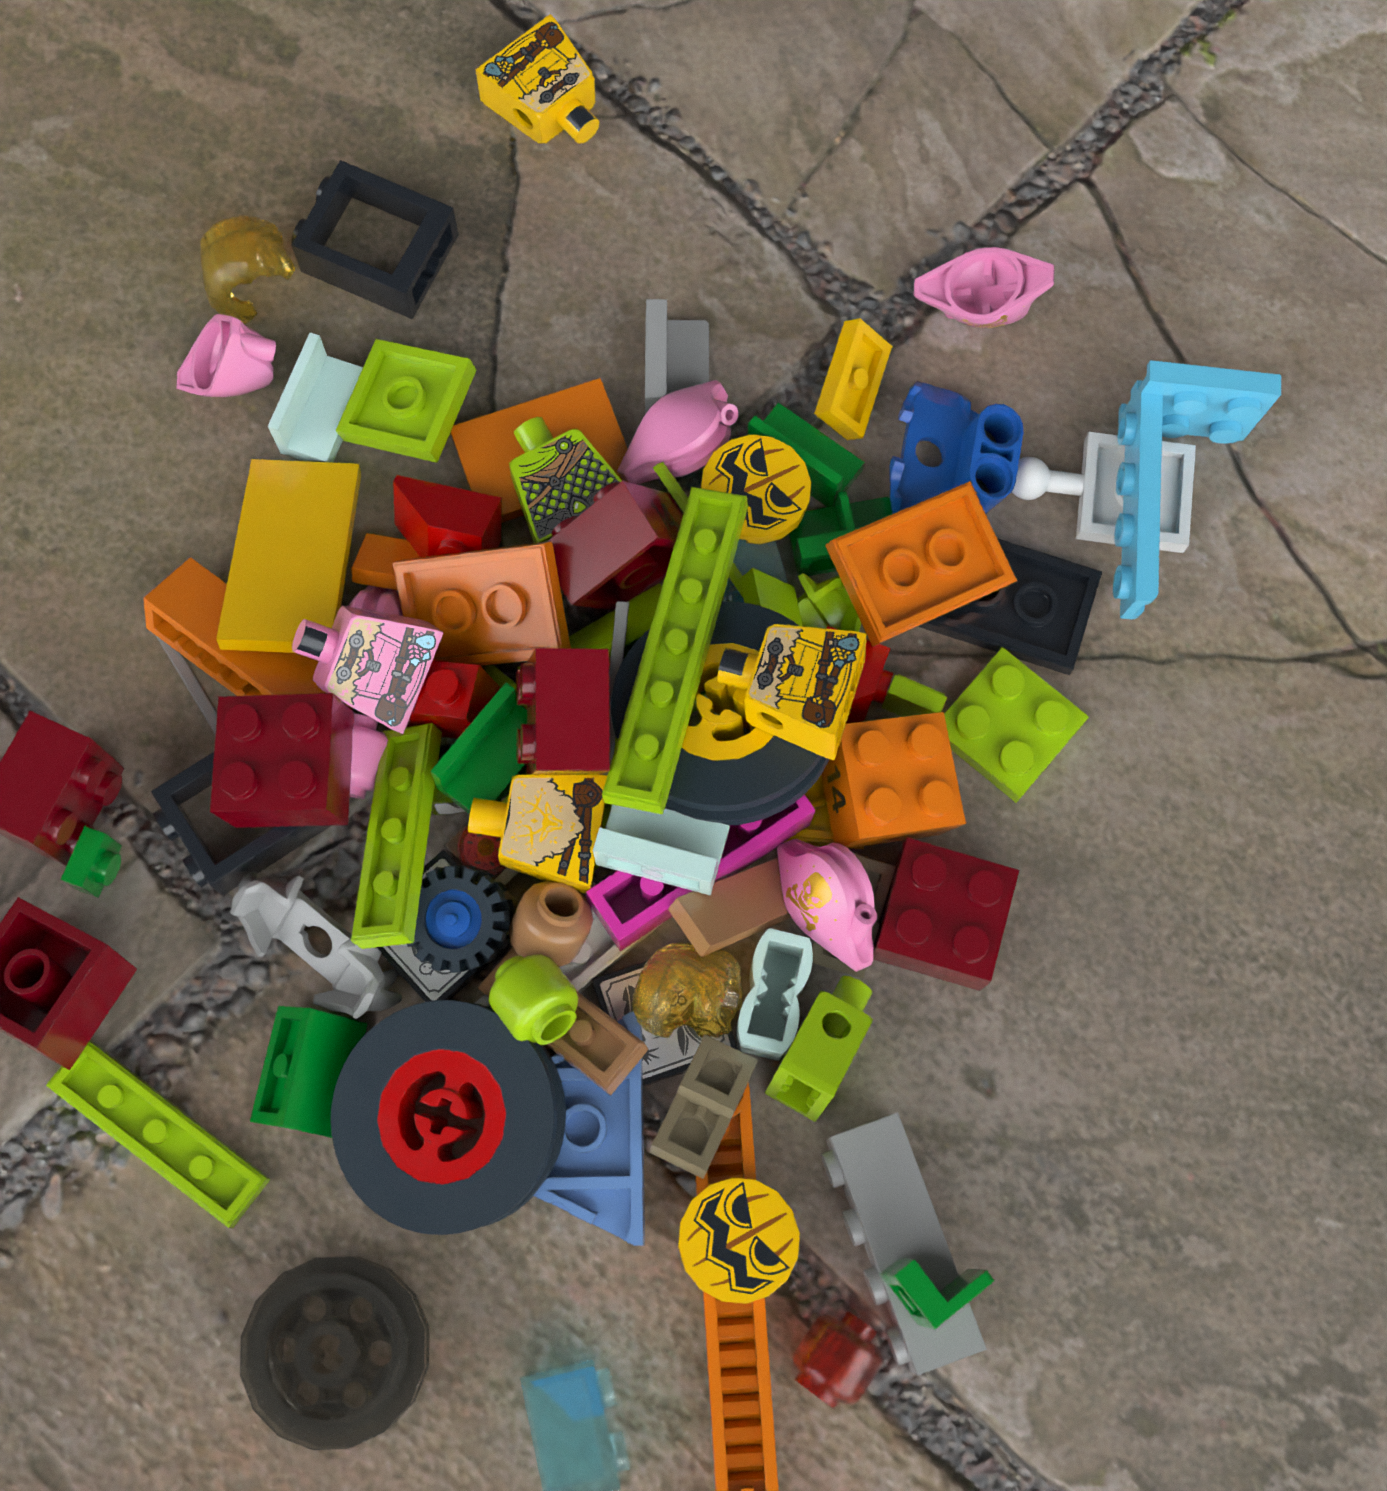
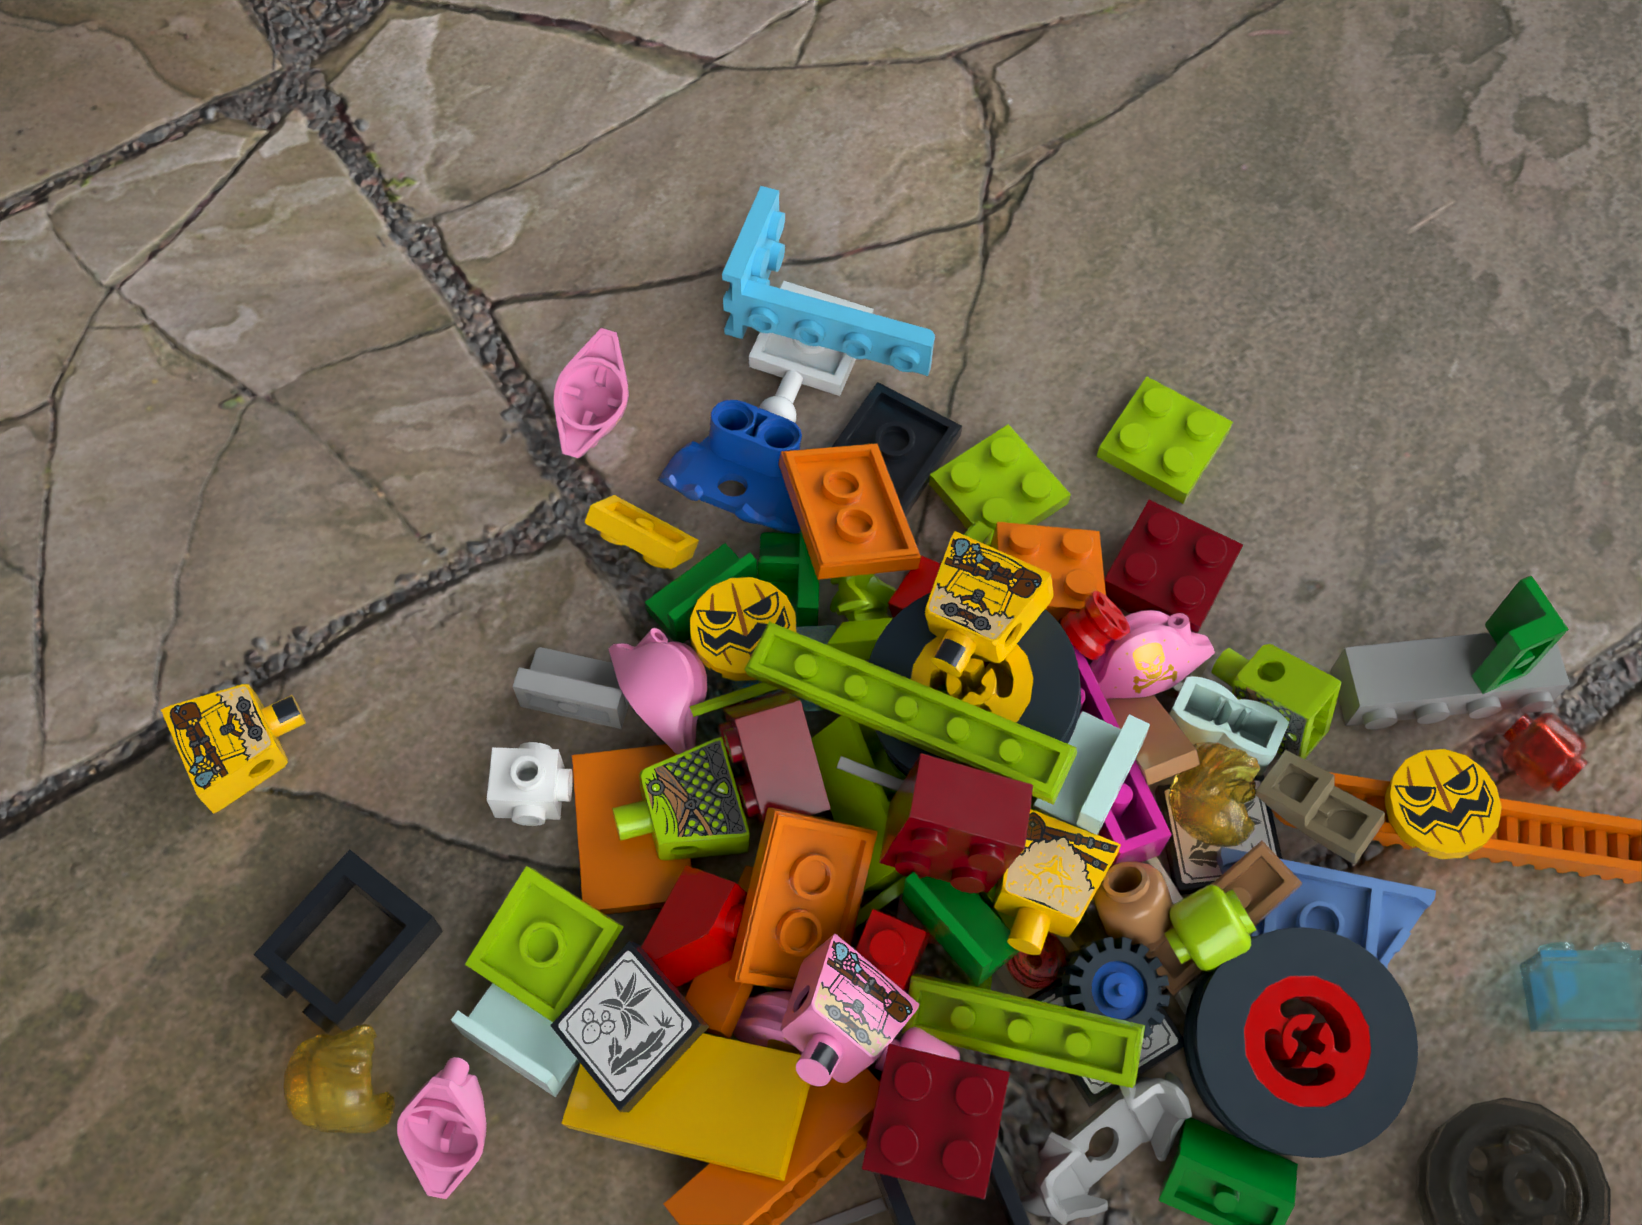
camera: 75 degrees left, 10 degrees down
none -> white brick [487,742,573,826]
none -> tile [550,941,709,1113]
none -> red wheel [1061,591,1130,661]
none -> lime plate [1096,376,1233,504]

